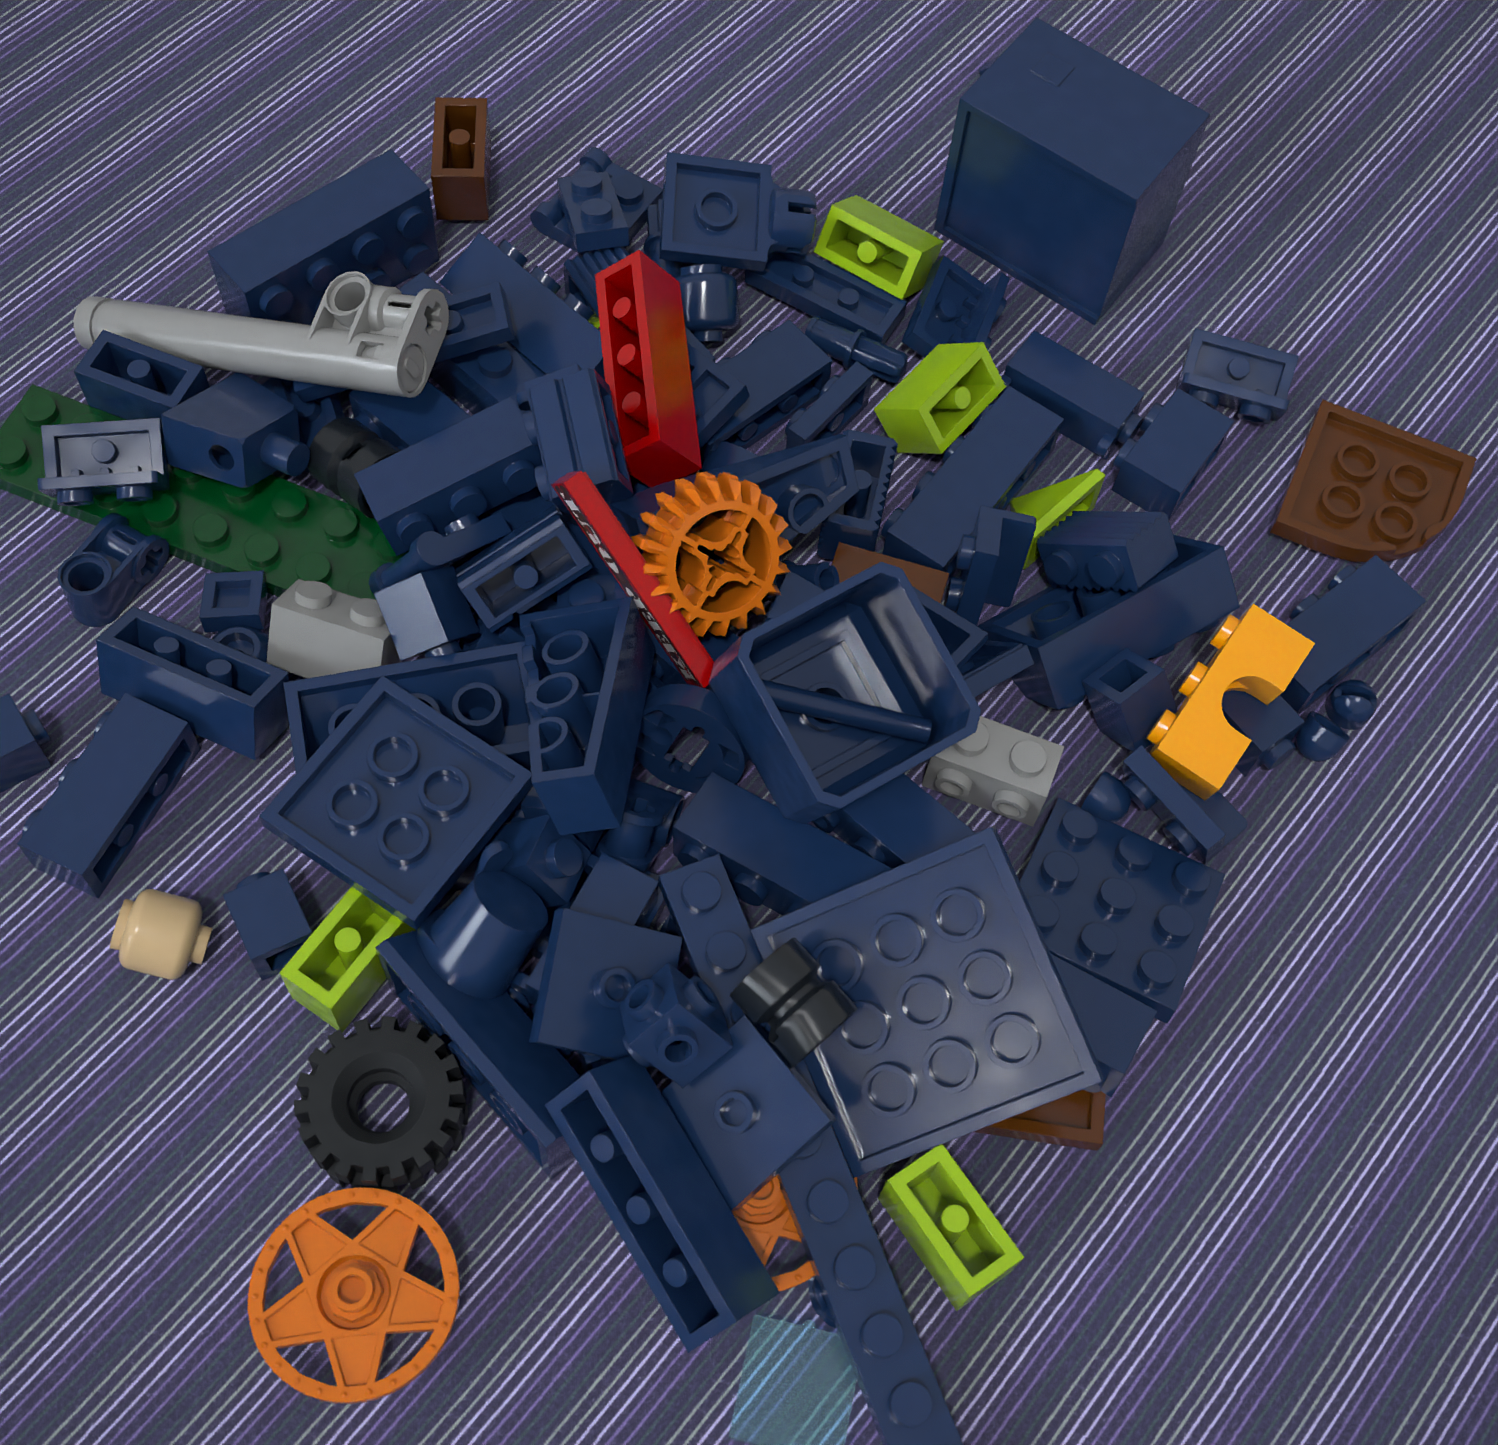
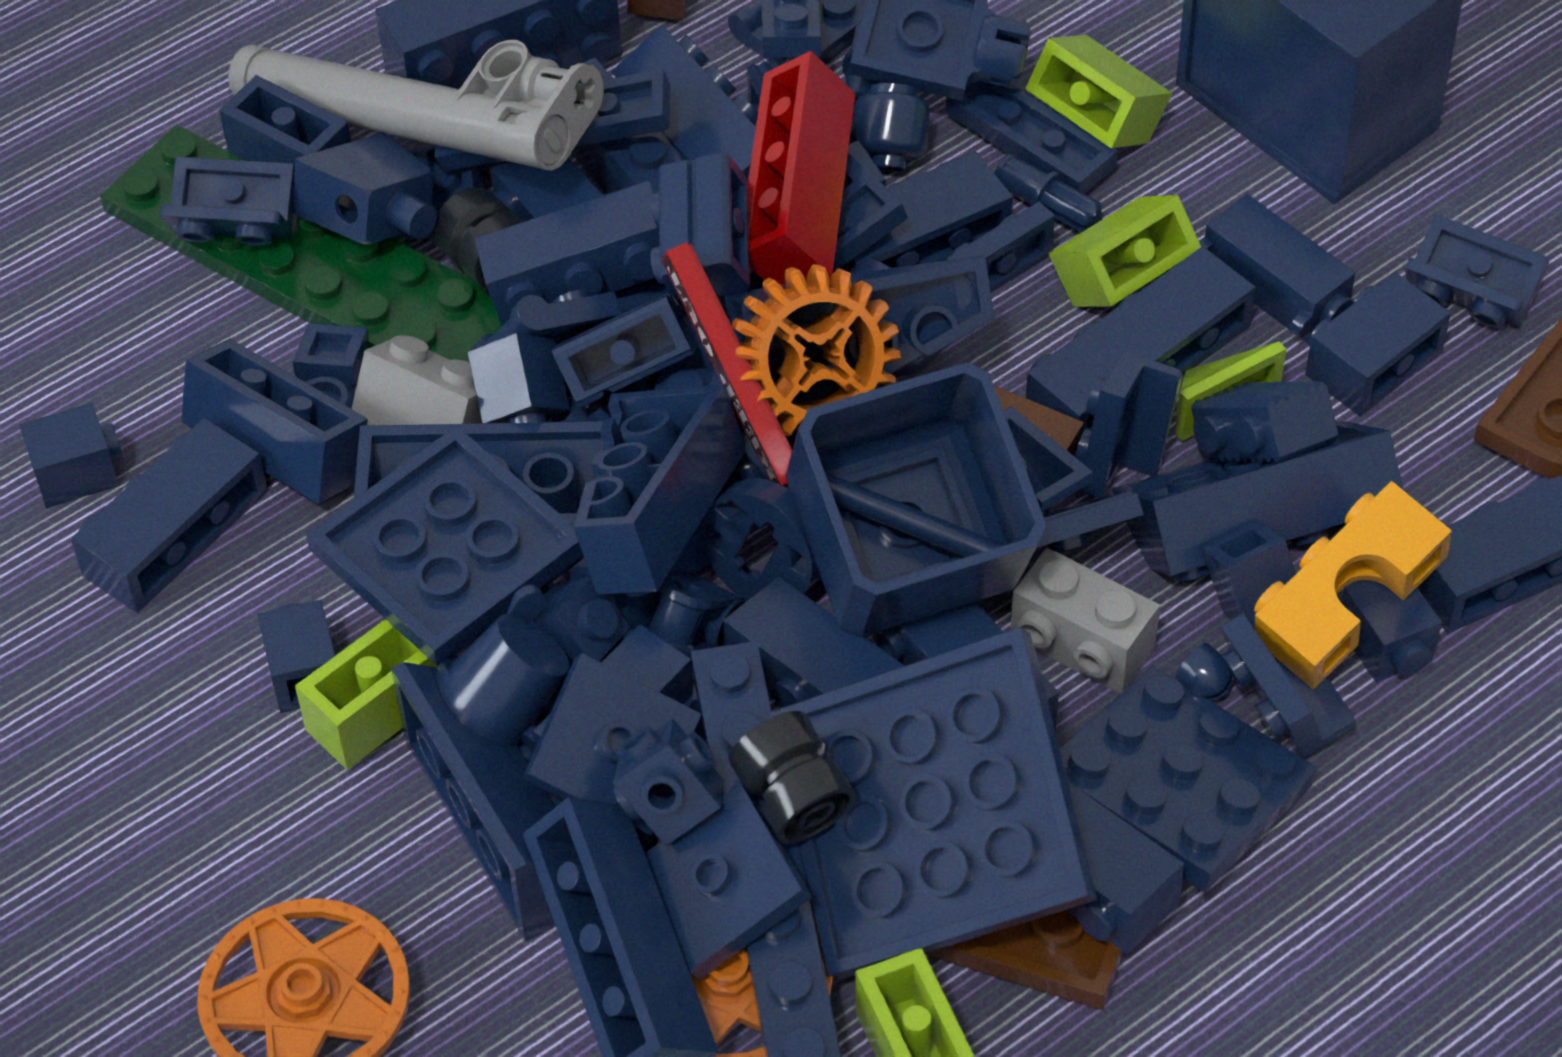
camera: 20 degrees right, 10 degrees down
dark blue piece [57,513,169,627] -> none
tan head [110,889,213,980] -> none
black tyre [294,1016,469,1194] -> none
dark blue brick [816,429,898,560] -> none
dark blue bracket [901,255,1010,358] -> none
dark blue hinge [1296,711,1350,762] -> none
dark blue hinge [1325,679,1377,730] -> none

